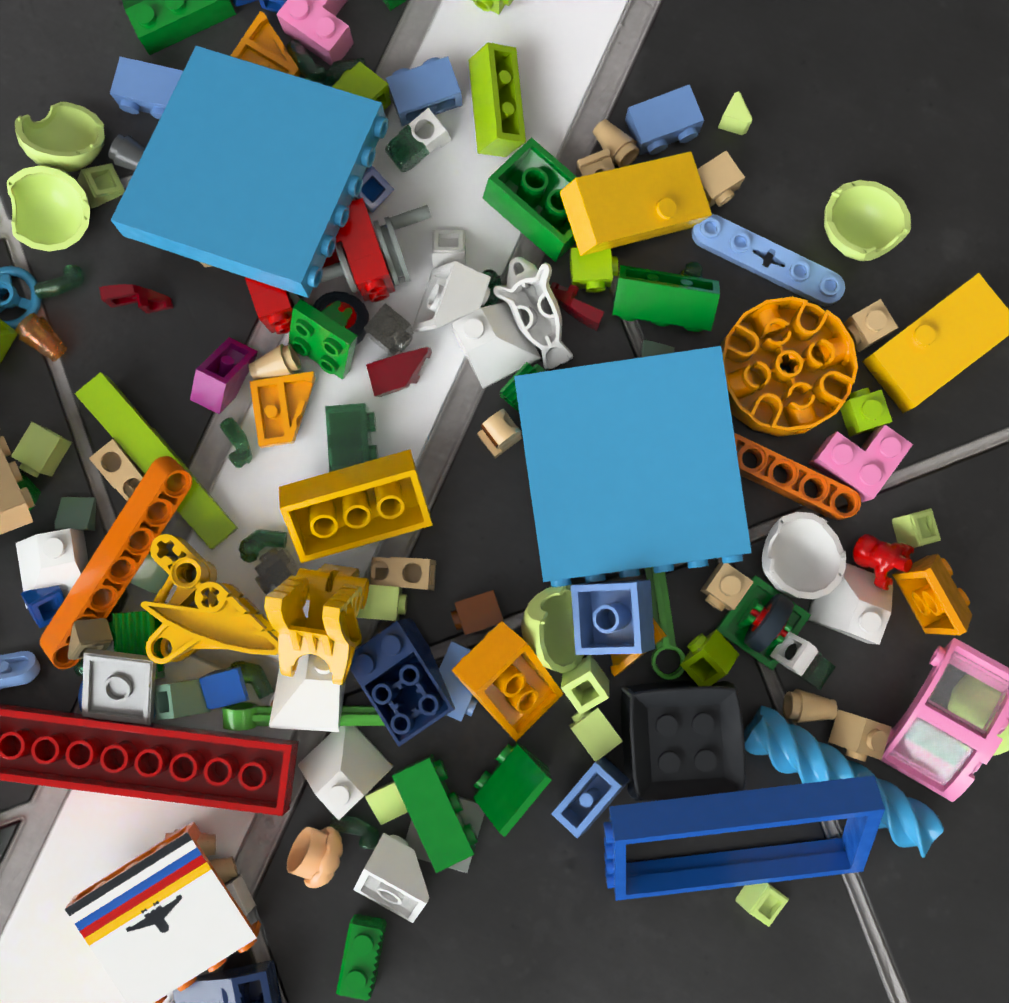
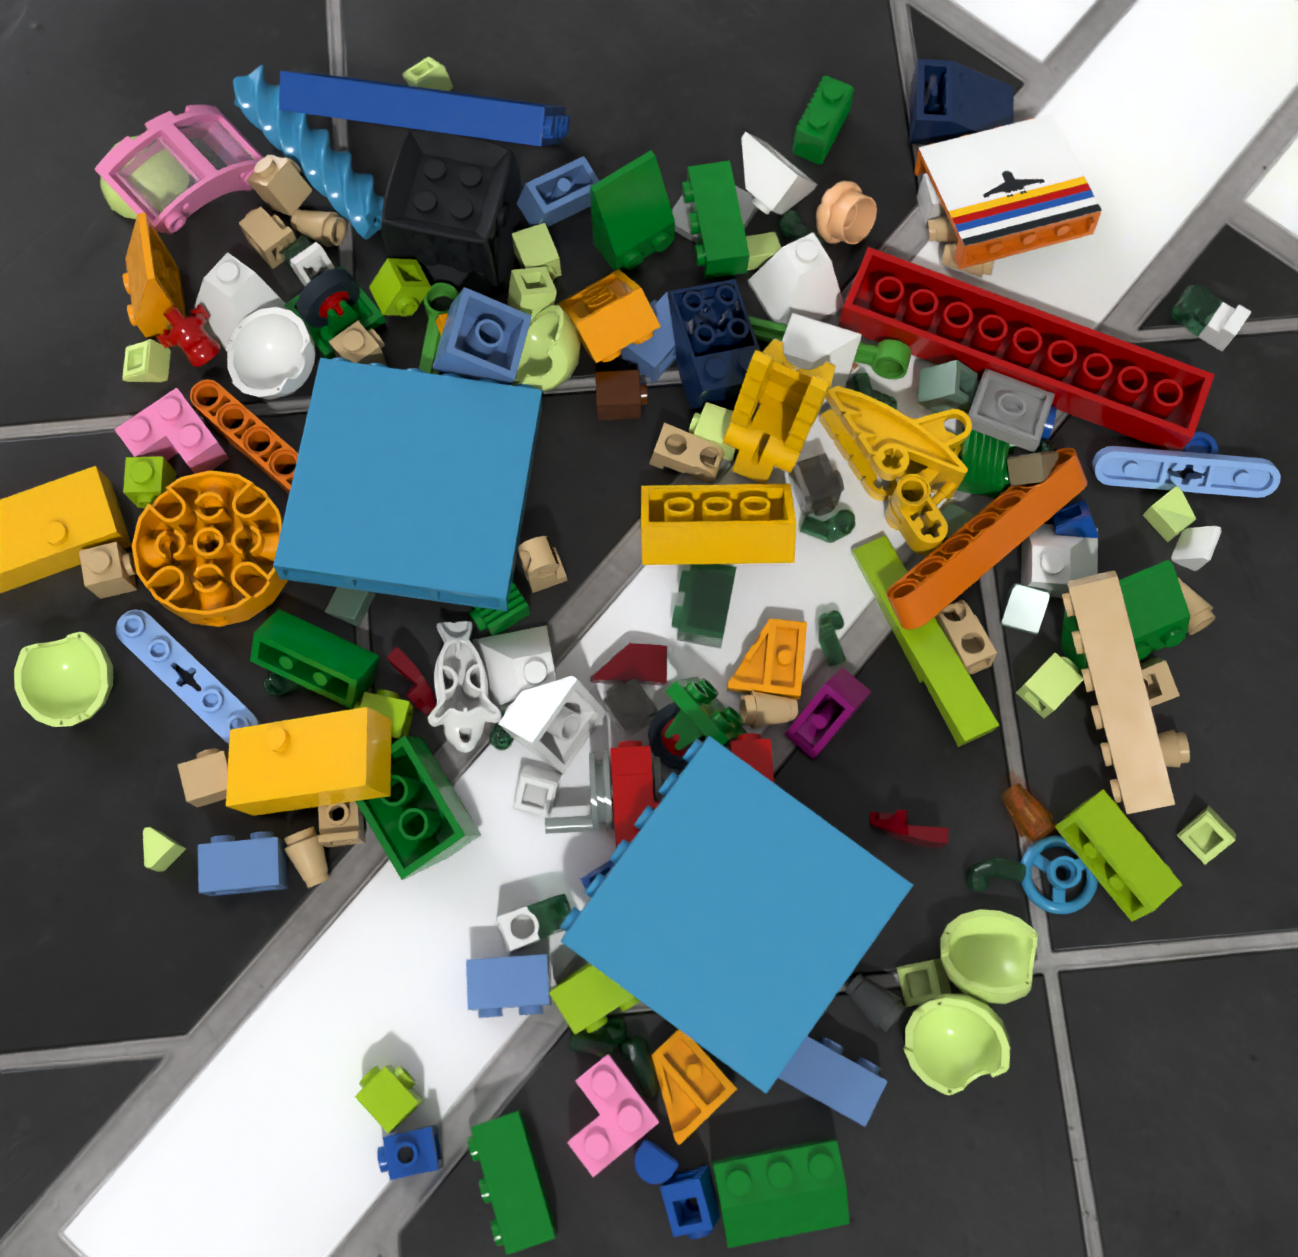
camera: 170 degrees left, 10 degrees down
blue slope [200,667,249,710] -> none
lime brick [468,42,526,157] -> none
none -> tan brick [239,206,300,269]

